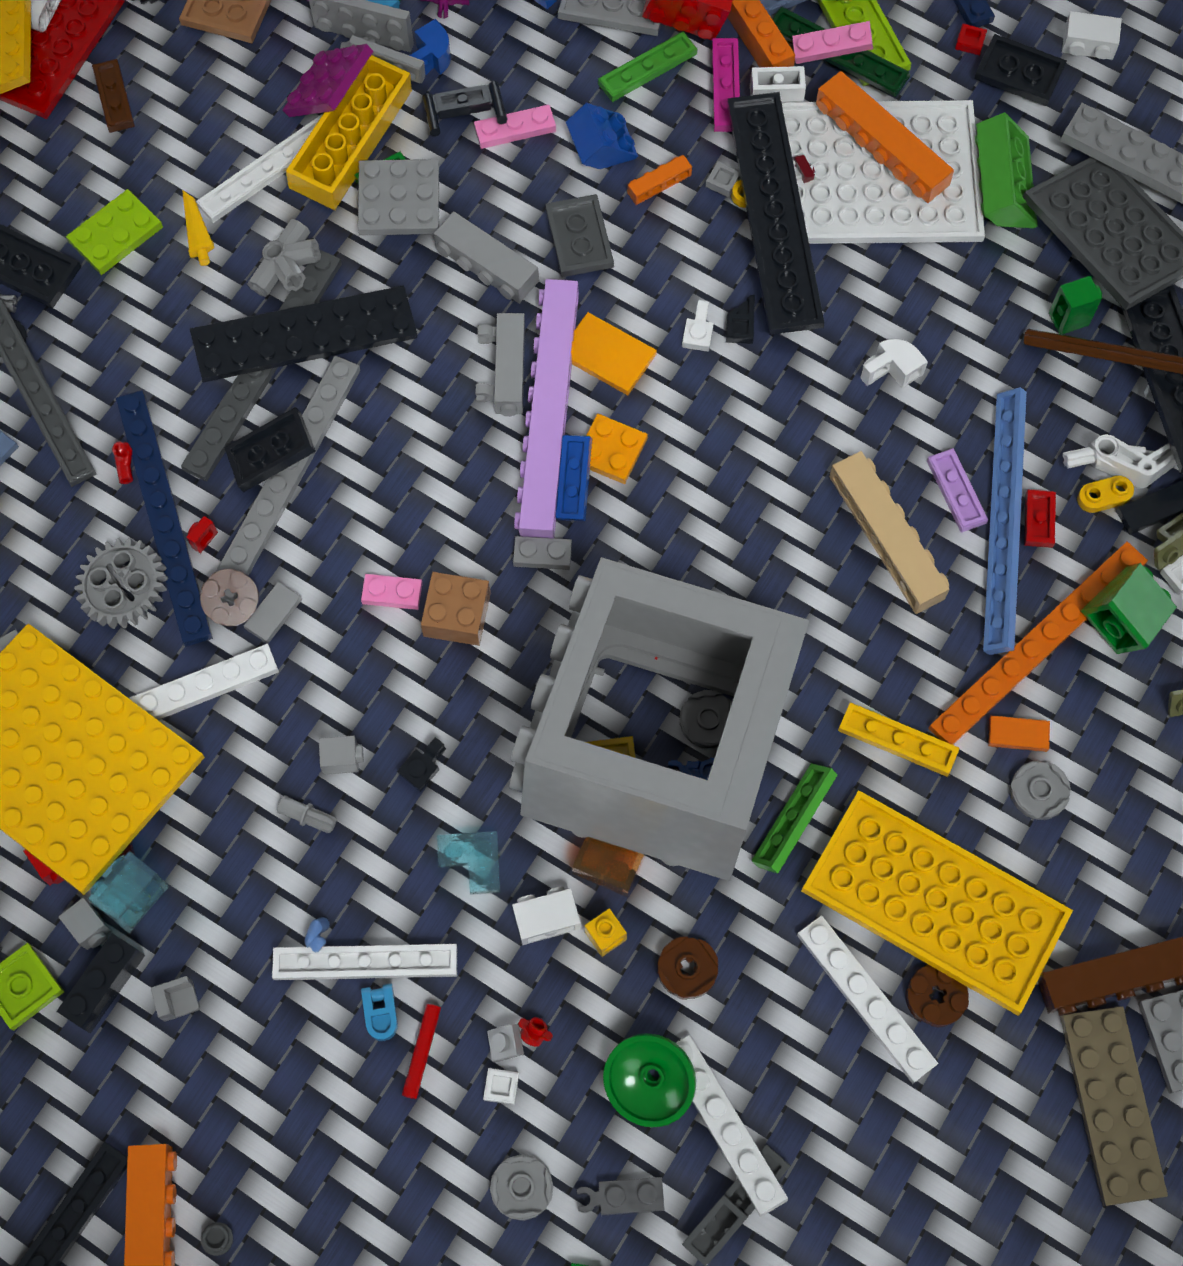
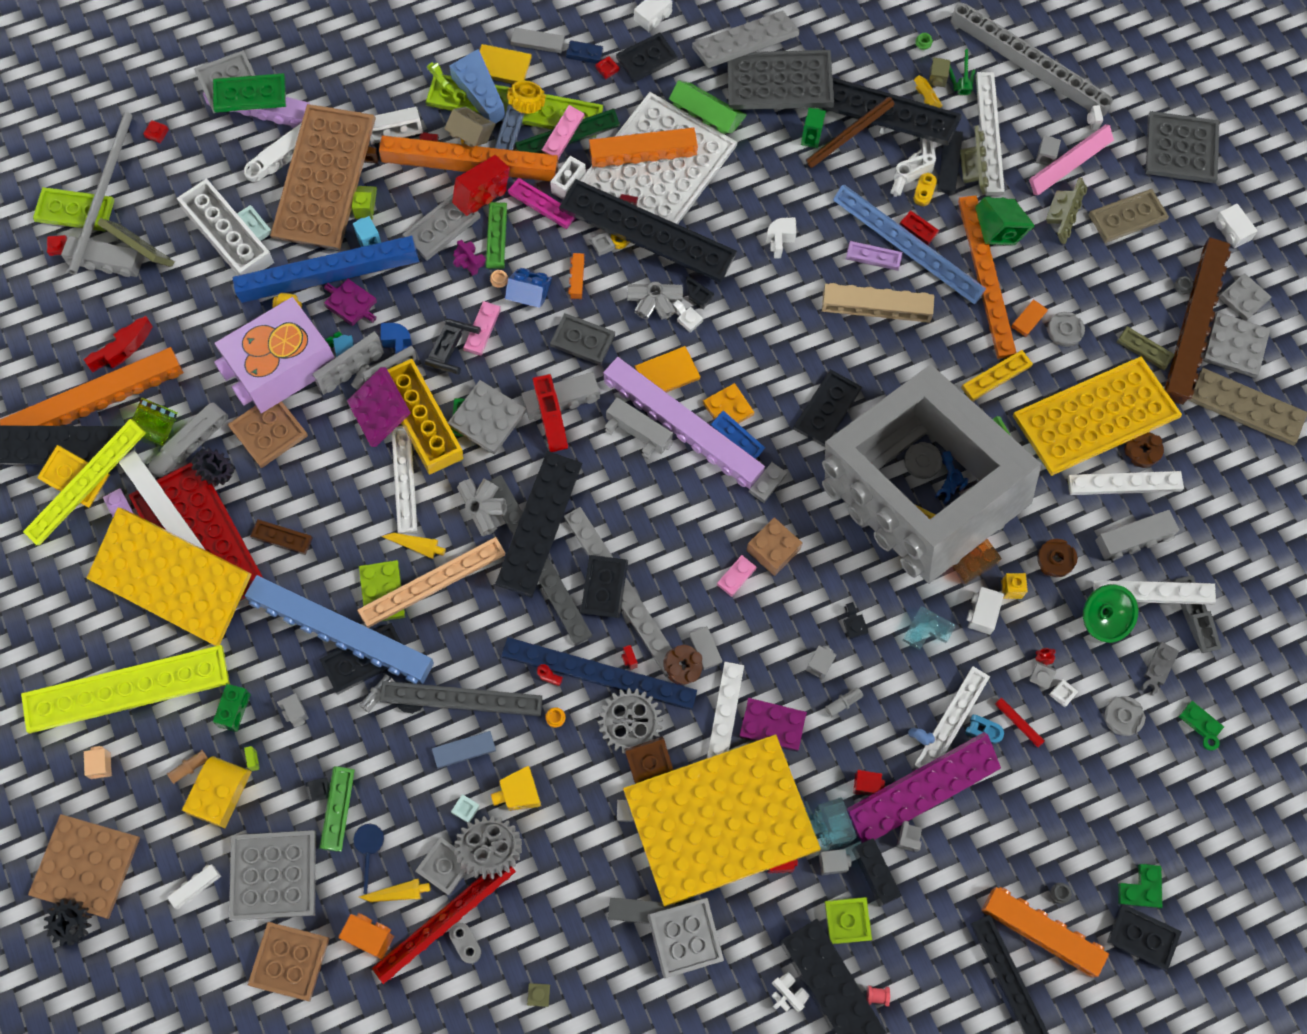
camera: 60 degrees left, 0 degrees up
none -> medium blue brick [245,575,434,684]
none -> light nougat plate [357,537,505,628]
none -> magenta hips [453,239,486,276]
none -> light nougat plate [490,270,508,288]
none -> red slope [532,374,568,452]
none -> light orange plate [545,707,566,728]
none -> reddish brown plate [624,736,673,784]
none -> light grey piece [627,282,683,320]
none -> magenta plate [739,698,807,752]
none -> black tile [793,369,862,447]
none -> magenta plate [846,732,1001,843]
none -> red brick [853,770,885,796]
none -> light grey brick [1095,510,1179,561]
none -> olive tile [1117,326,1175,370]

